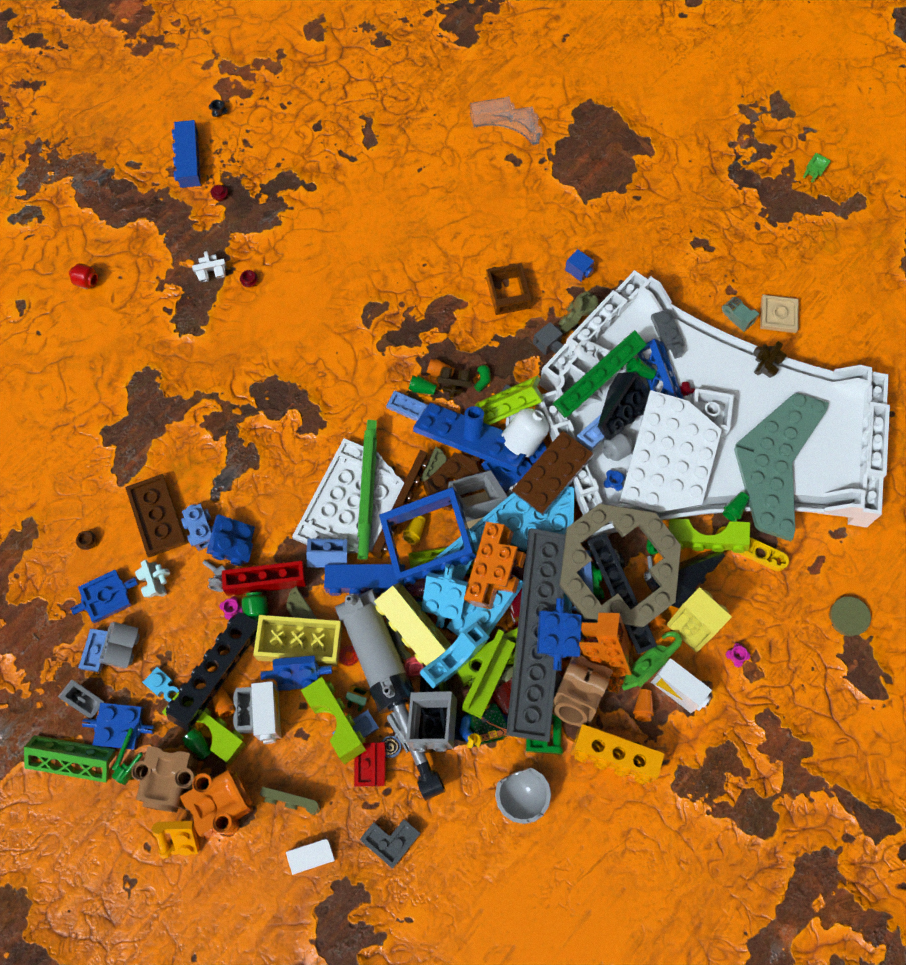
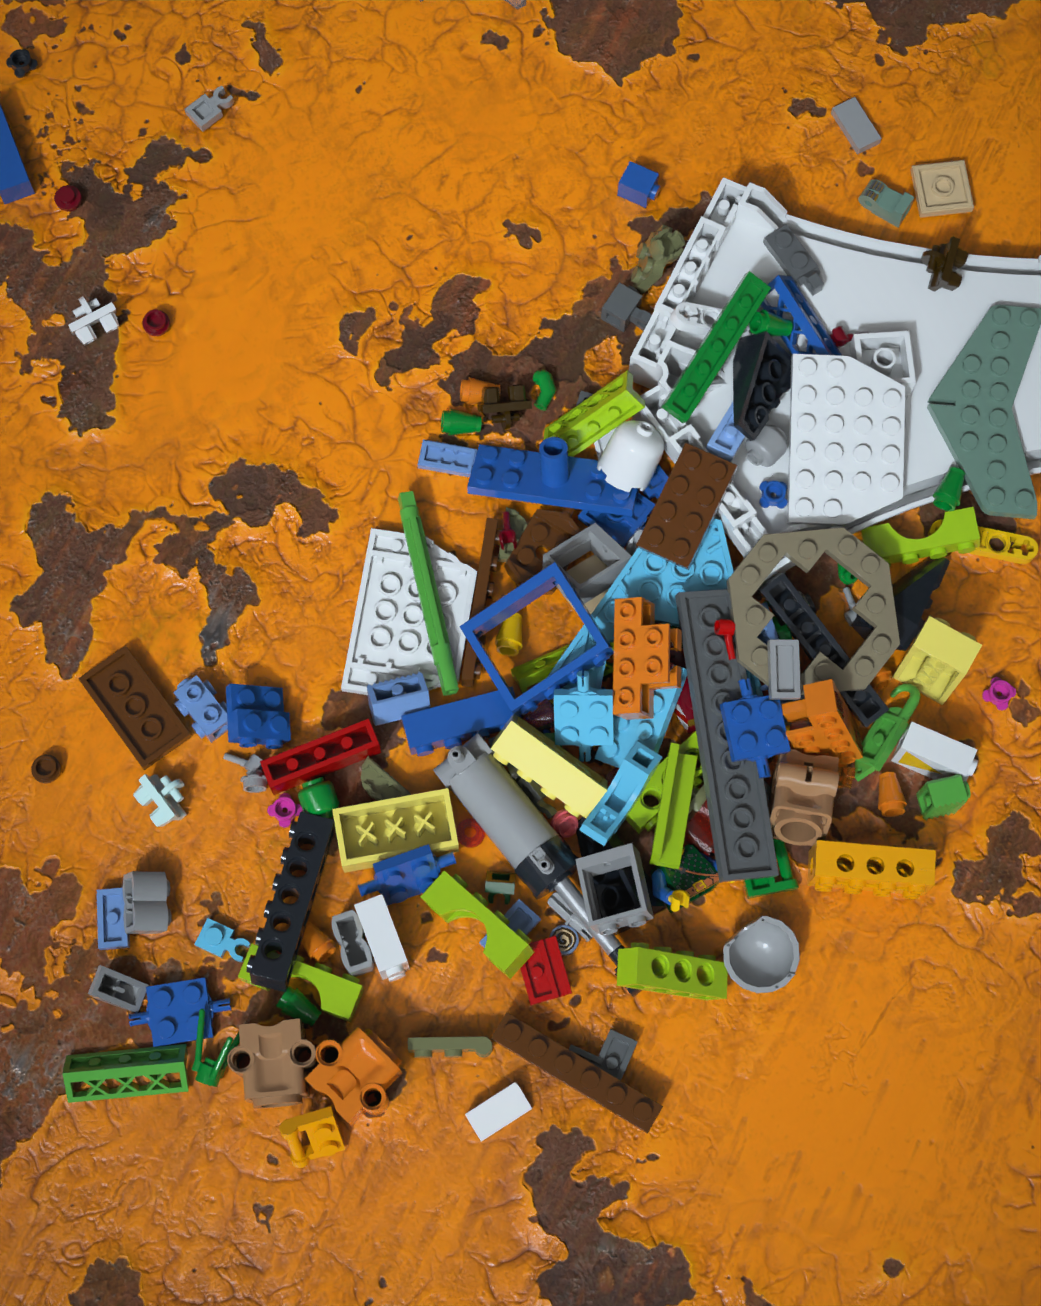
camera: 15 degrees left, 5 degrees up
blue plate [70,570,138,624] -> none
reddish brown window [486,263,532,315] -> none
none -> light grey plate [185,86,234,132]
none -> reddish brown plate [491,1012,663,1134]
none -> dark red hand [499,511,517,550]
none -> lime brick [617,943,728,1001]
none -> red hand [714,619,736,660]
none -> light grey tile [767,640,801,700]
none -> light grey tile [831,97,882,154]
none -> bright green brick [916,774,971,821]

